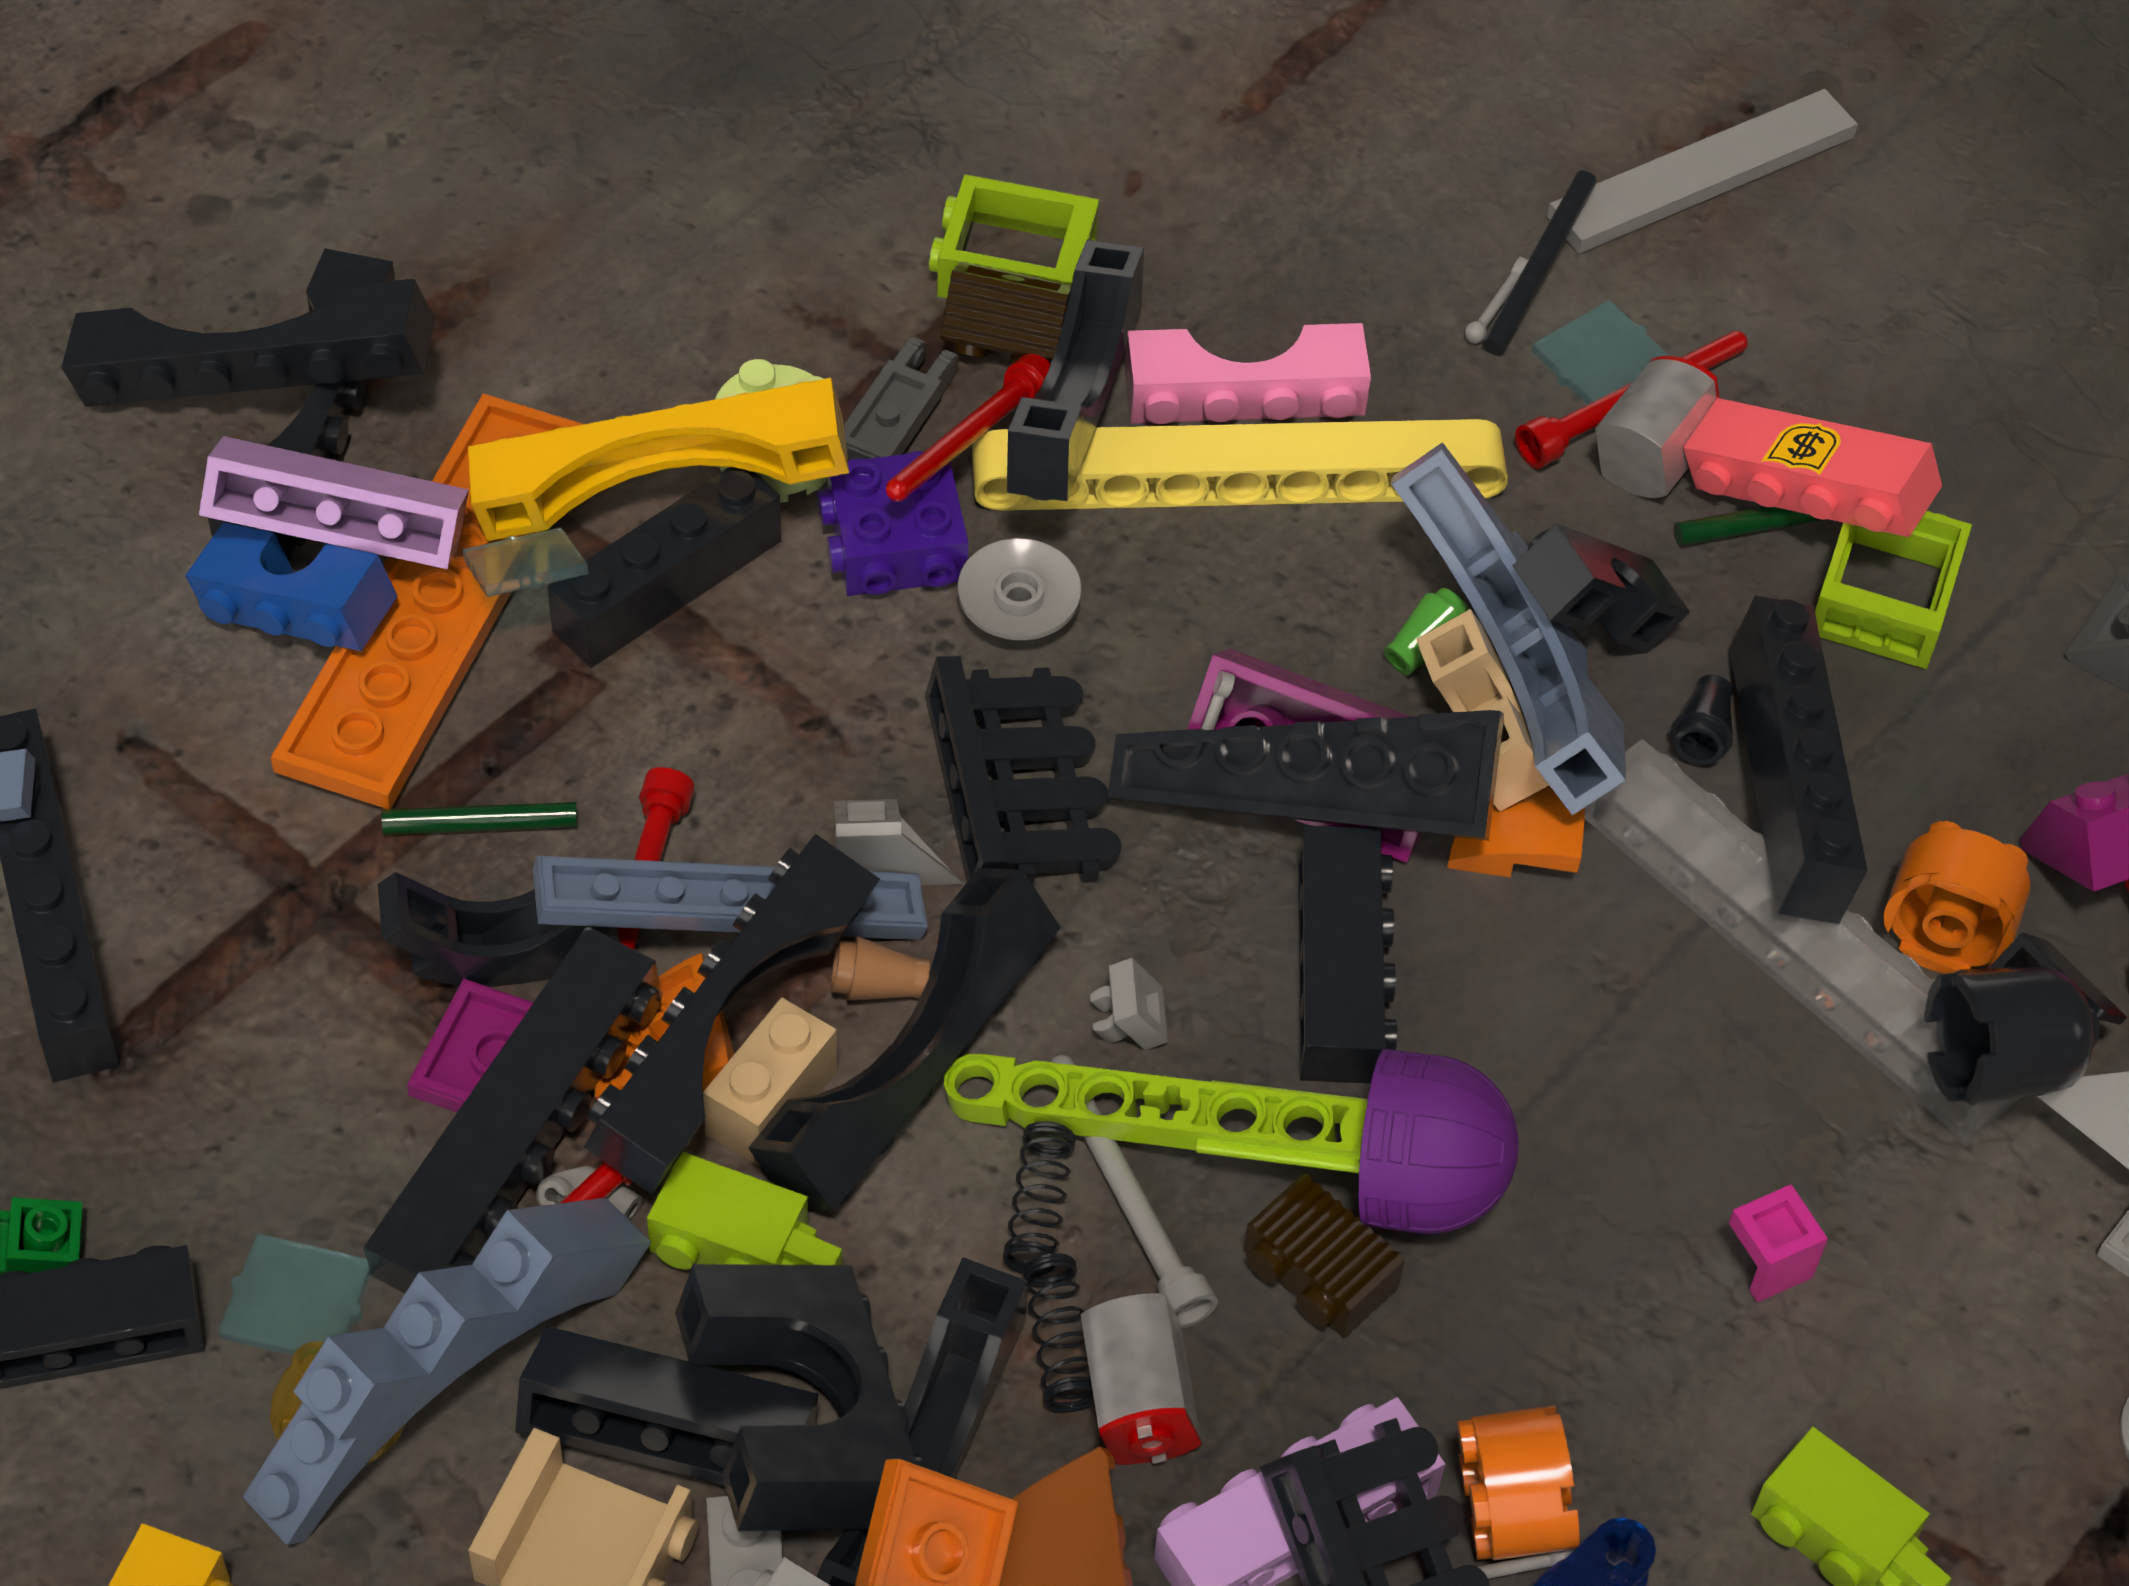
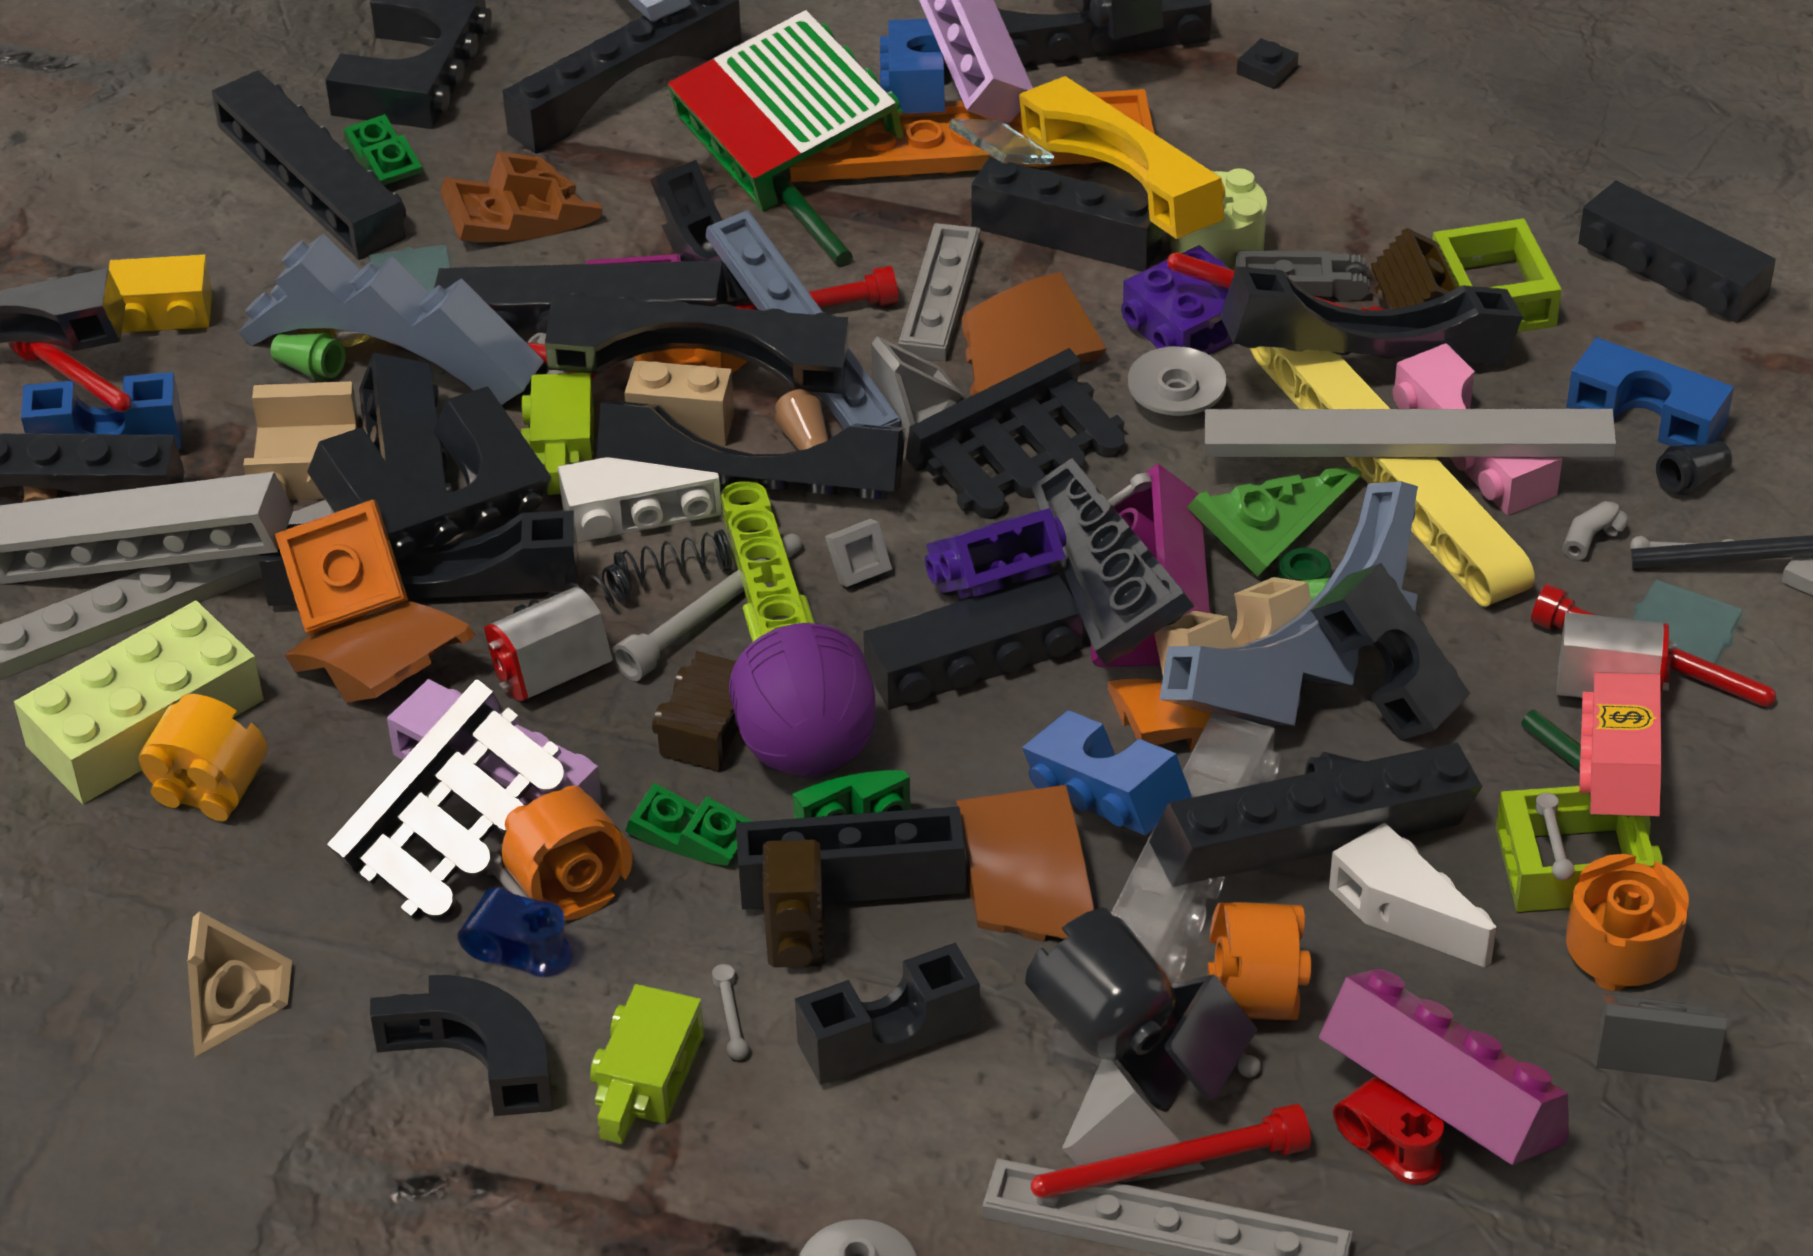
camera: 70 degrees right, 10 degrees down
dark pink panel [1729,1184,1828,1302] -> none
none -> bright green cone [270,333,345,381]
none -> dark orange slope [440,151,603,242]
none -> white slope [558,457,722,543]
none -> green slope [625,782,754,866]
none -> panel [667,10,903,212]
none -> light grey hinge [712,964,749,1061]
none -> black brick [736,806,965,910]
none -> dark brown brick [763,840,824,968]
none -> green slope [792,770,911,819]
none -> black arch [795,942,980,1085]
none -> light grey tile [898,223,980,362]
none -> dark purple brick [925,508,1066,599]
none -> dark orange slope [956,785,1094,942]
none -> dark orange slope [962,272,1107,396]
none -> blue arch [1022,710,1192,836]
none -> bright green wing [1187,466,1362,577]
none -> light grey tile [1205,409,1616,457]
none -> black plate [1236,38,1299,89]
none -> dark green tile [1278,548,1331,581]
none -> white slope [1329,822,1497,967]
none -> light grey hinge [1535,793,1575,881]
none -> light grey arm [1562,501,1628,560]
none -> blue arch [1566,337,1734,446]
none -> orange brick [1566,854,1689,991]
none -> black brick [1578,180,1776,323]
none -> black cone [1656,441,1732,494]

